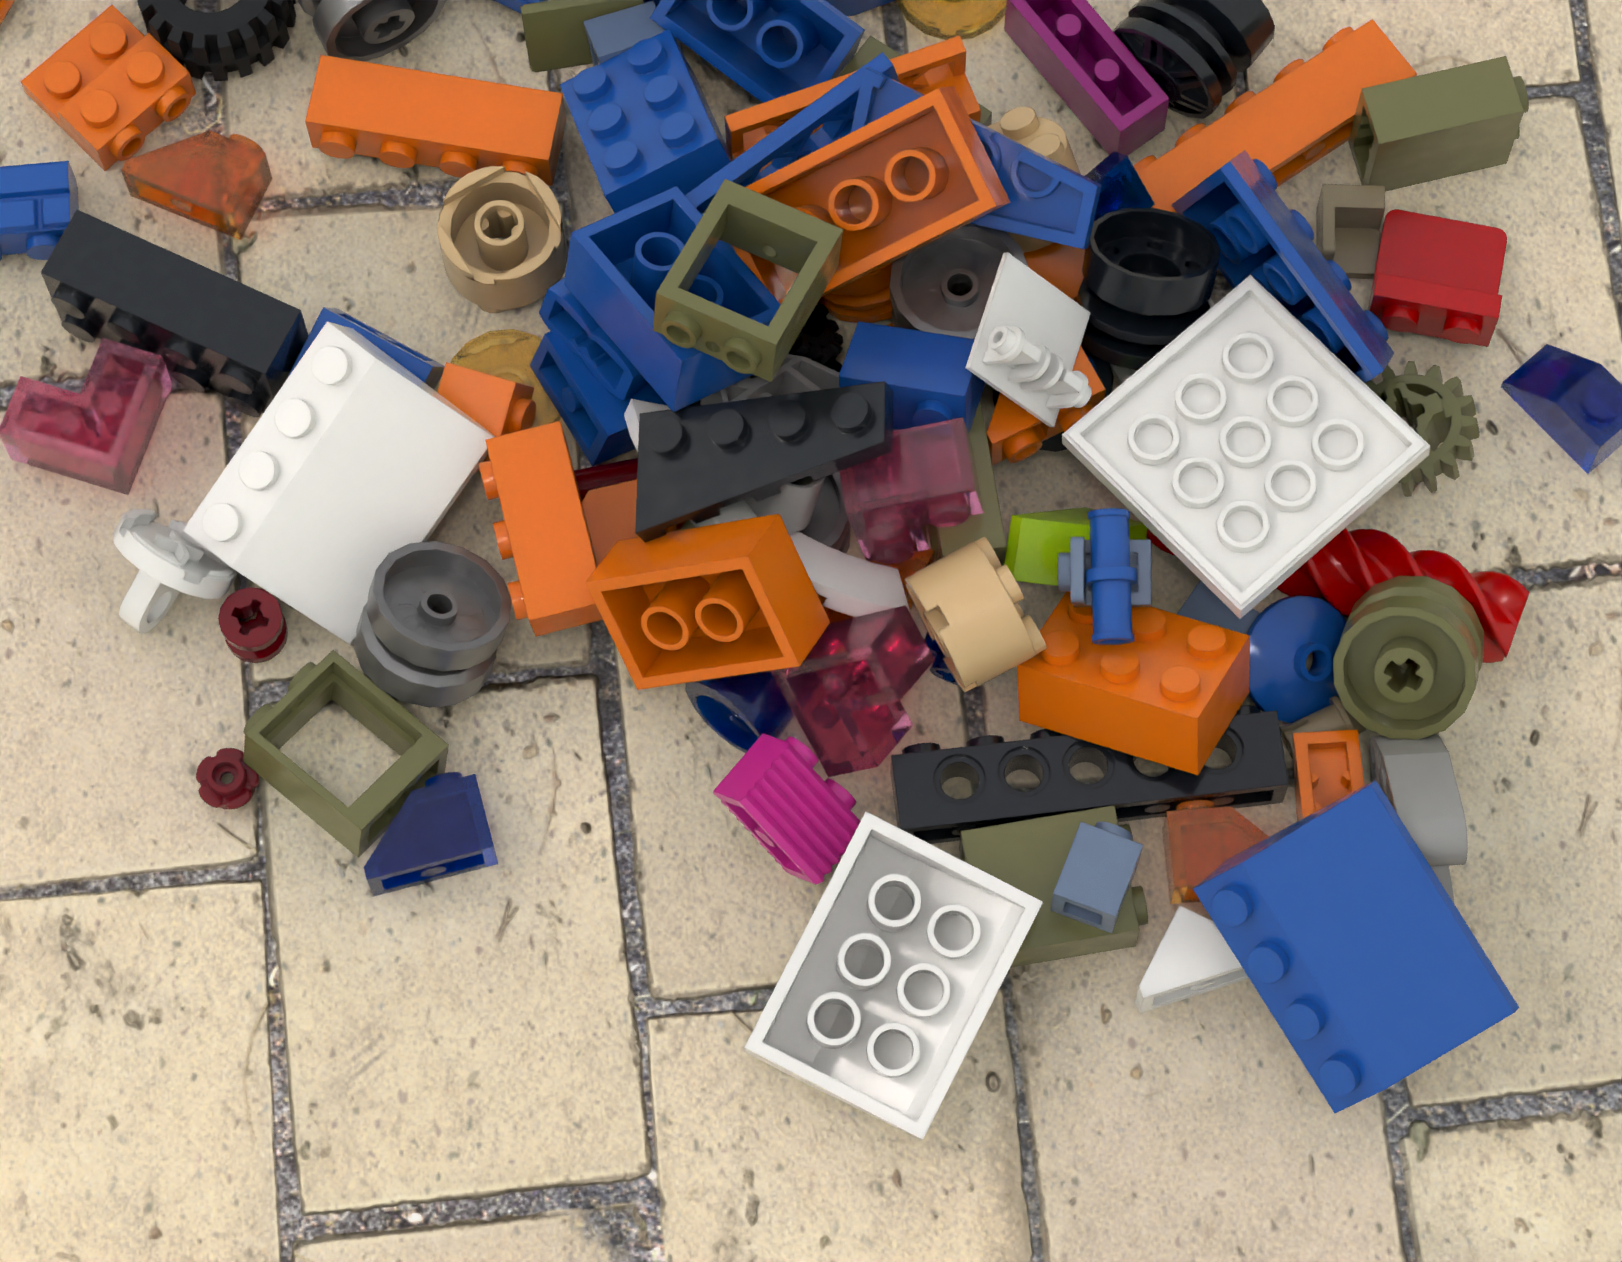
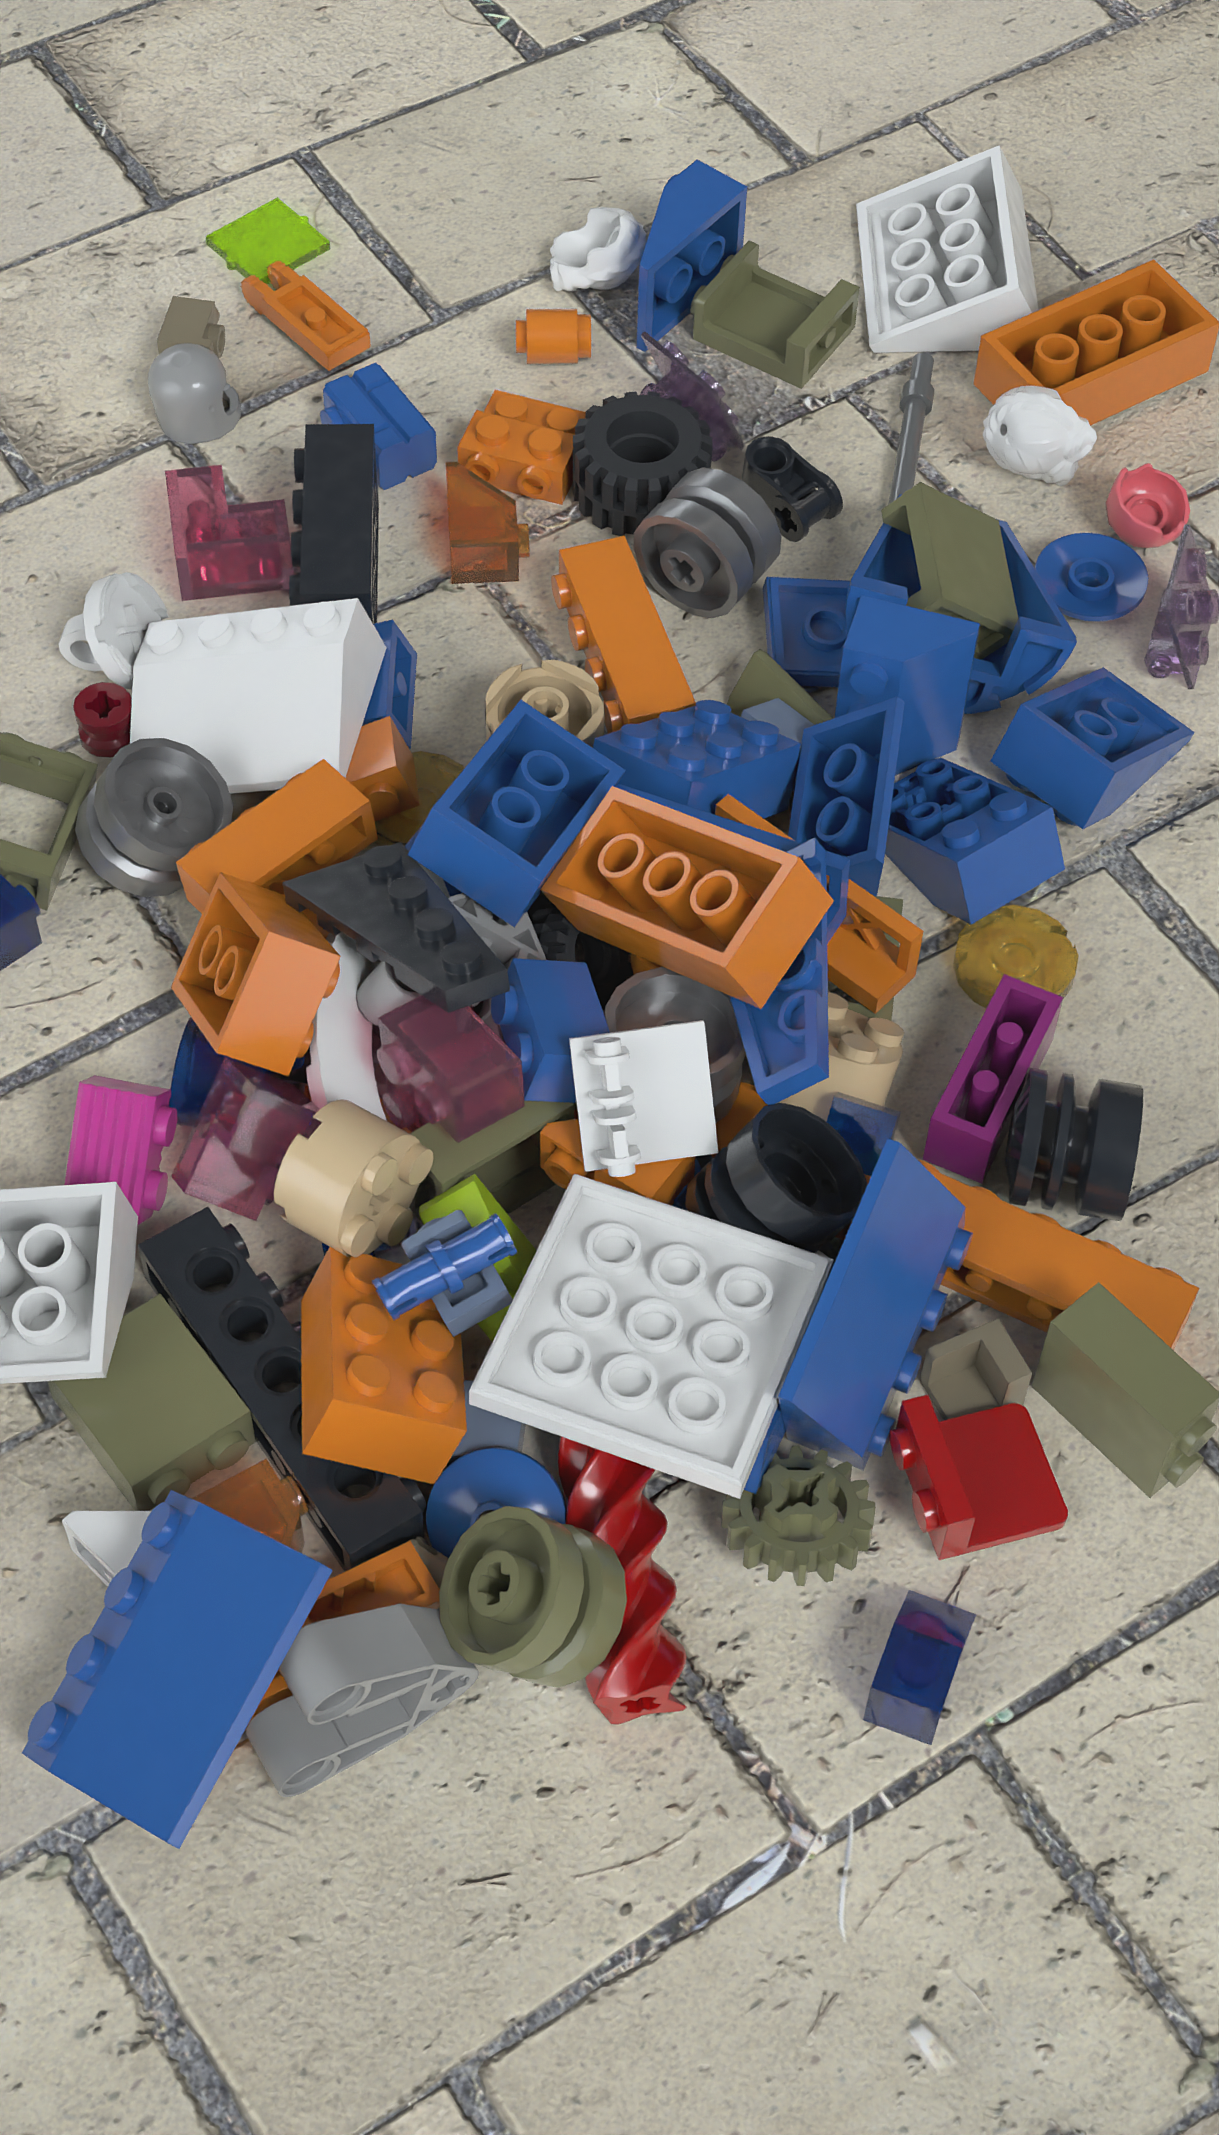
camera: 60 degrees right, 15 degrees down
olive window [653,179,843,382] -> none
sand blue brick [1050,822,1143,933] -> none

